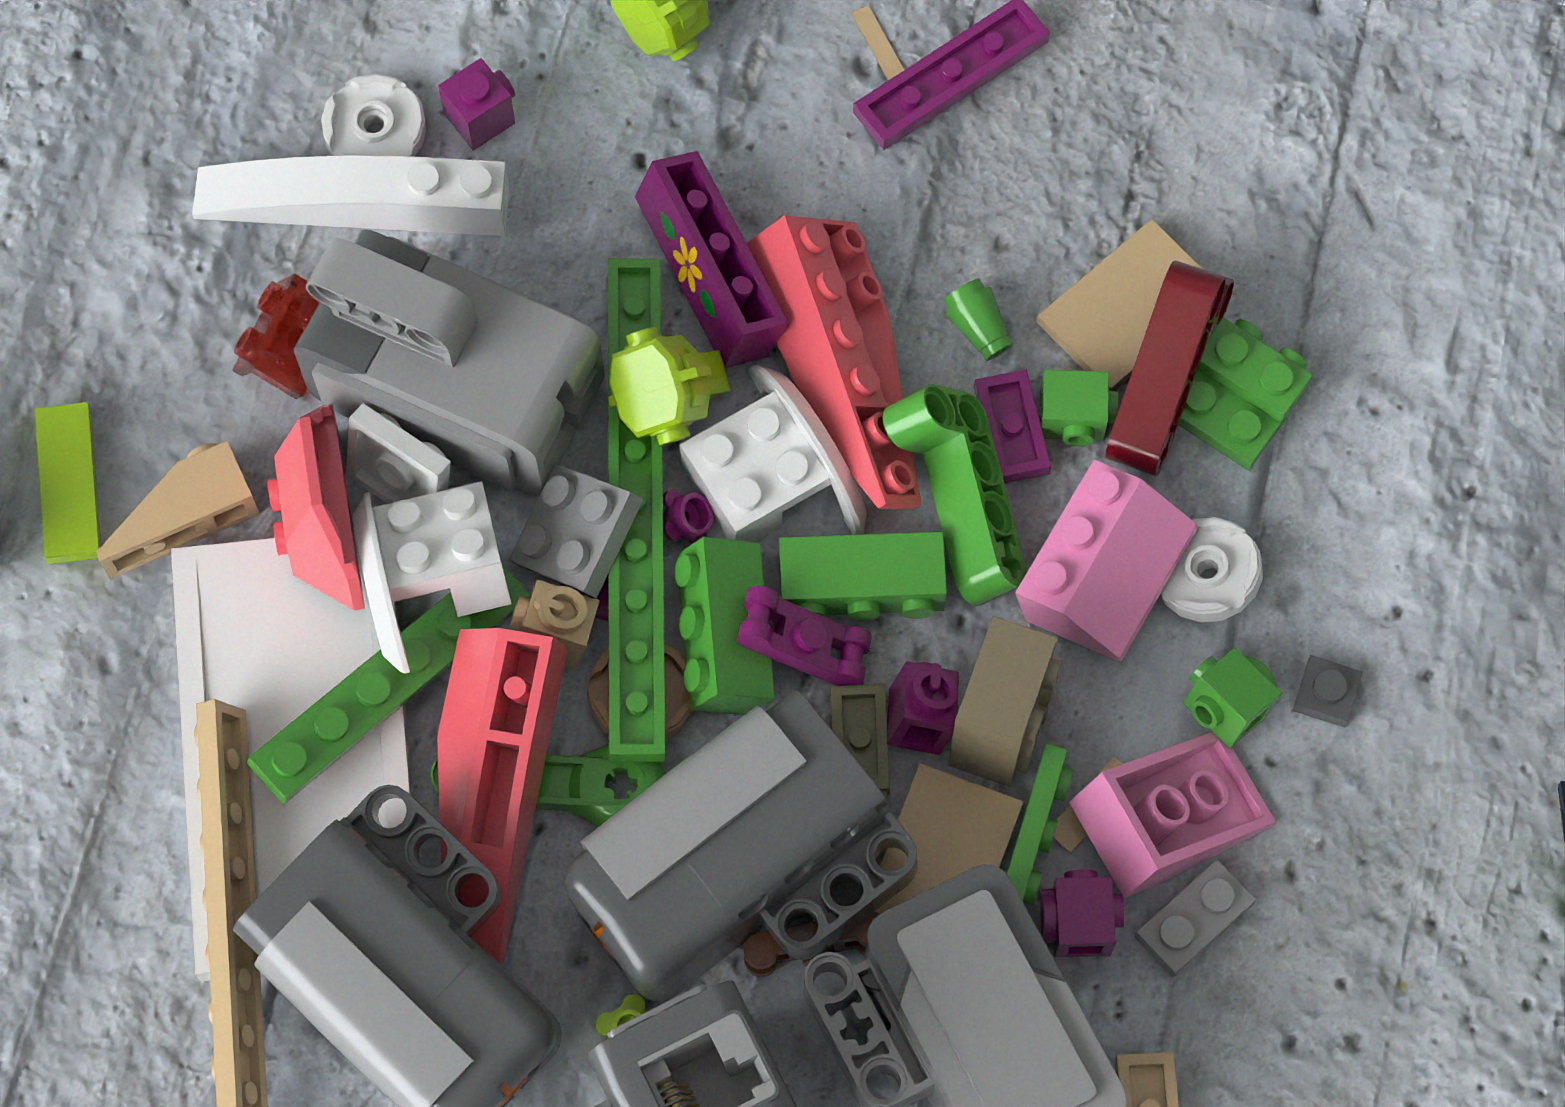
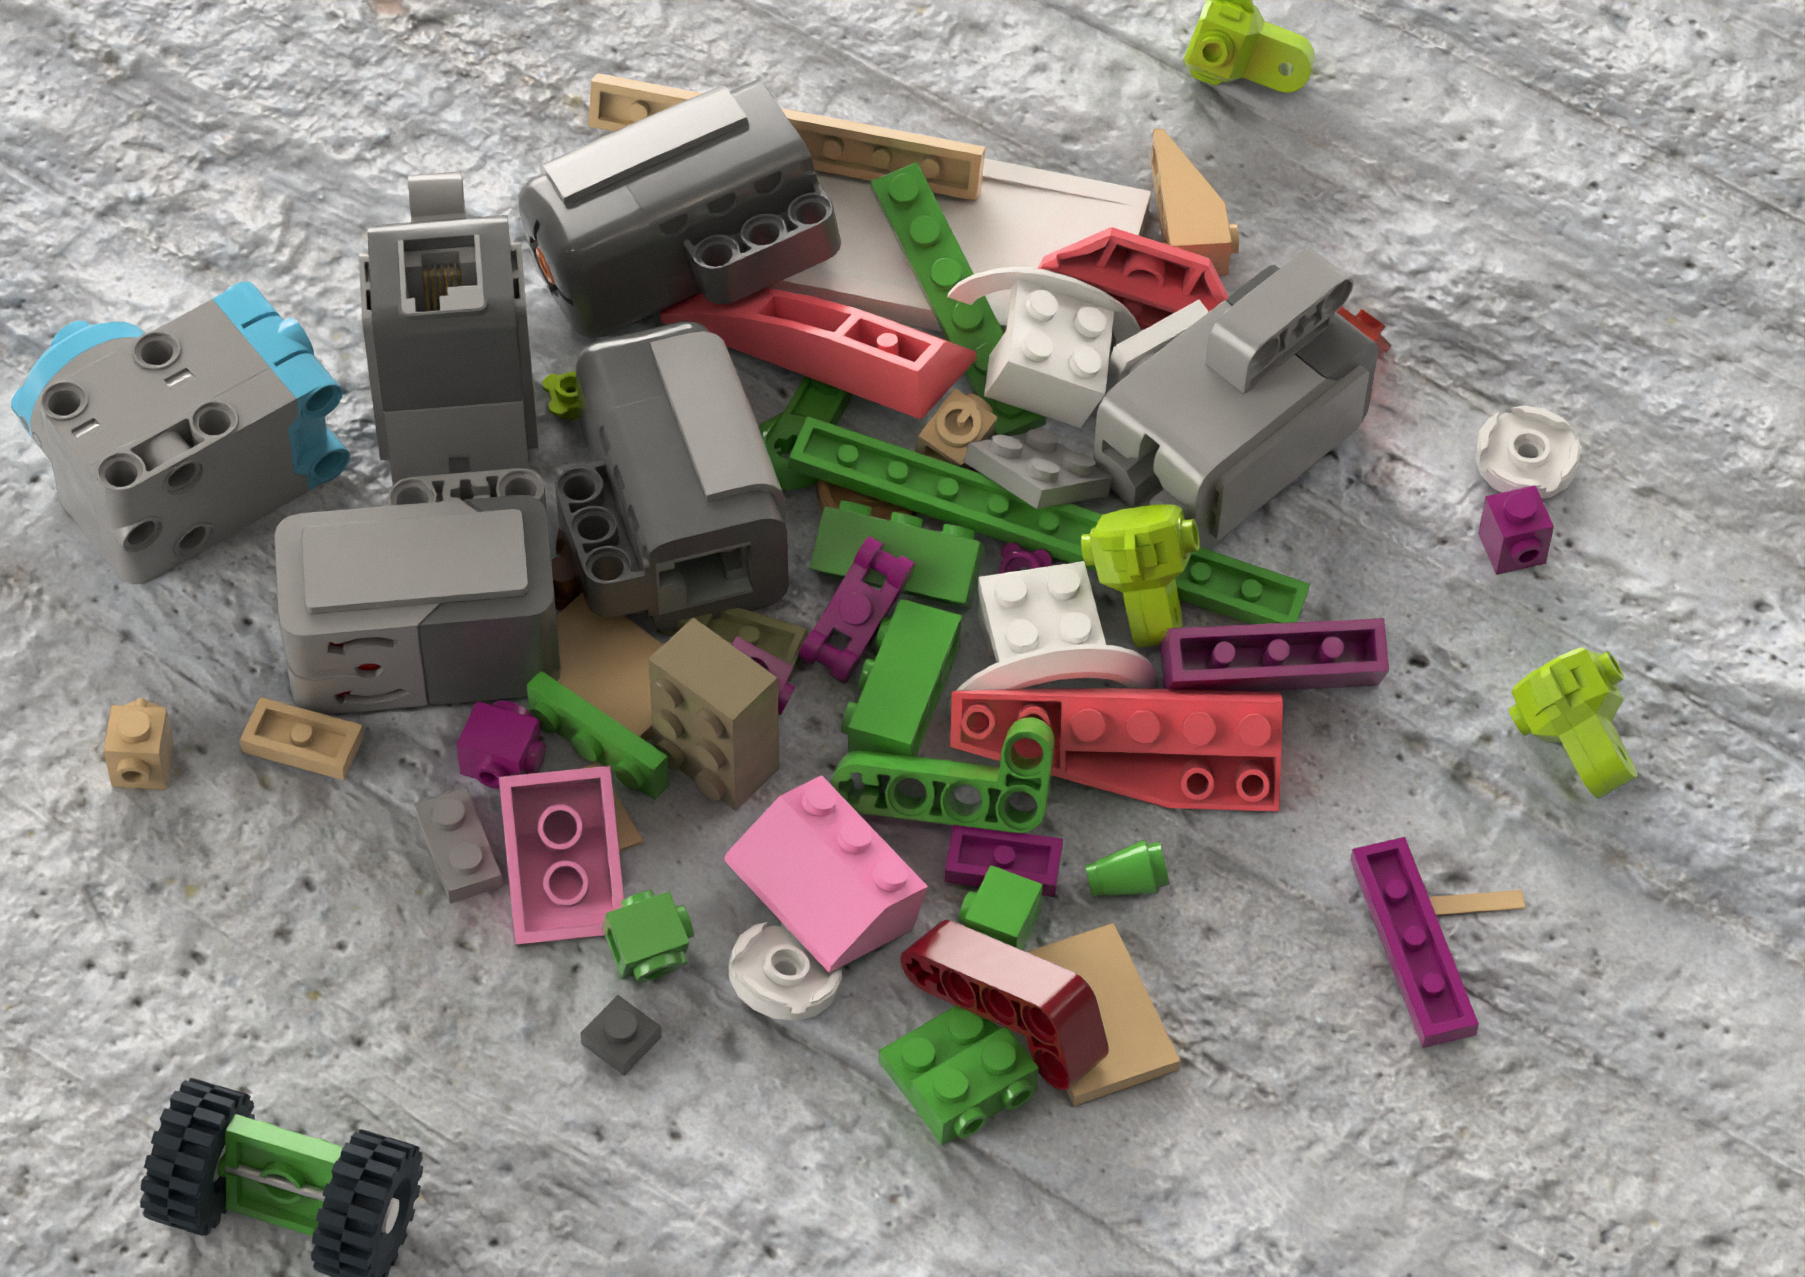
camera: 110 degrees right, 15 degrees down
lime tile [35,402,101,565] -> none
white slope [192,155,510,236] -> none

